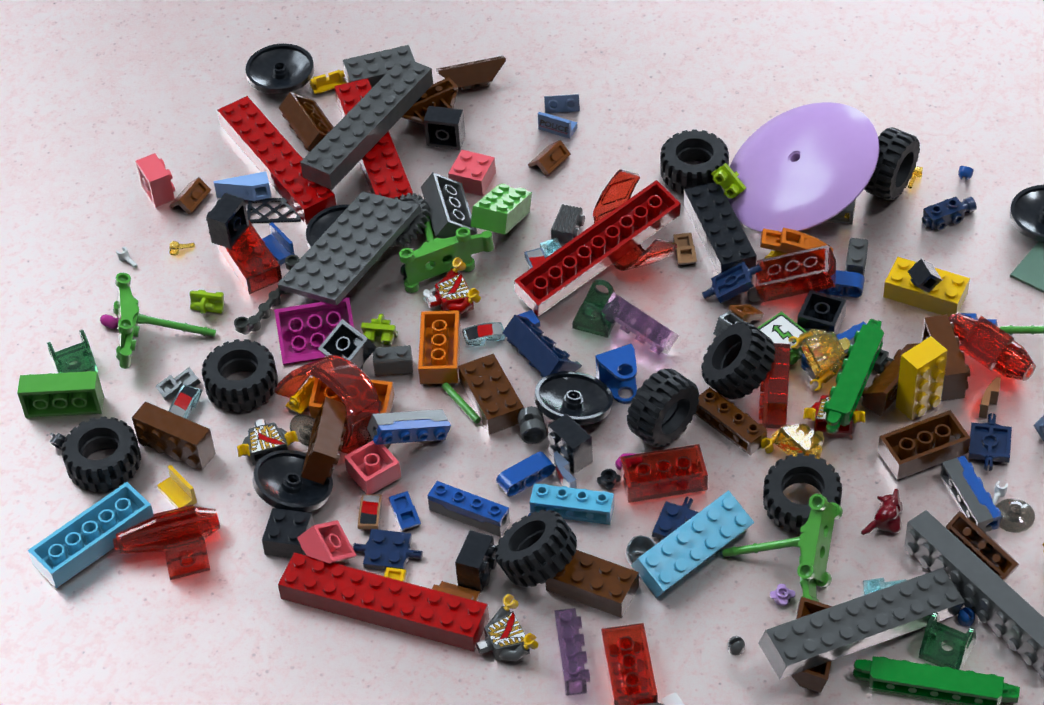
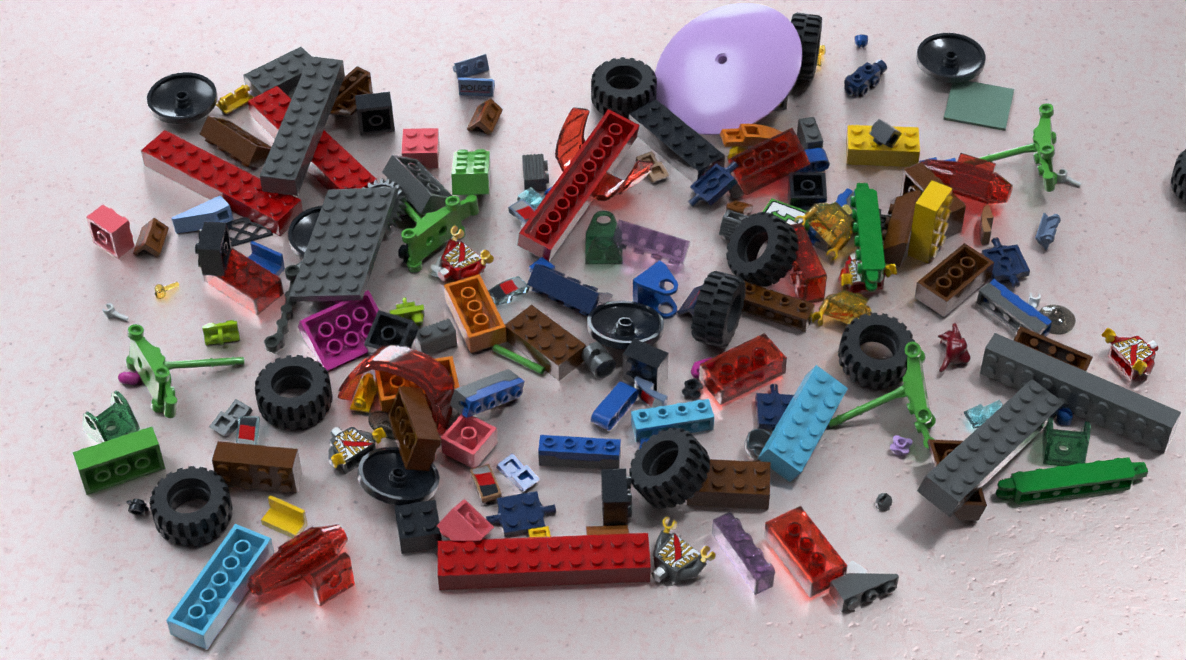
camera: 25 degrees left, 0 degrees up
reddish brown wedge [436,56,506,89] -> none
lime hips [712,163,746,199] -> none

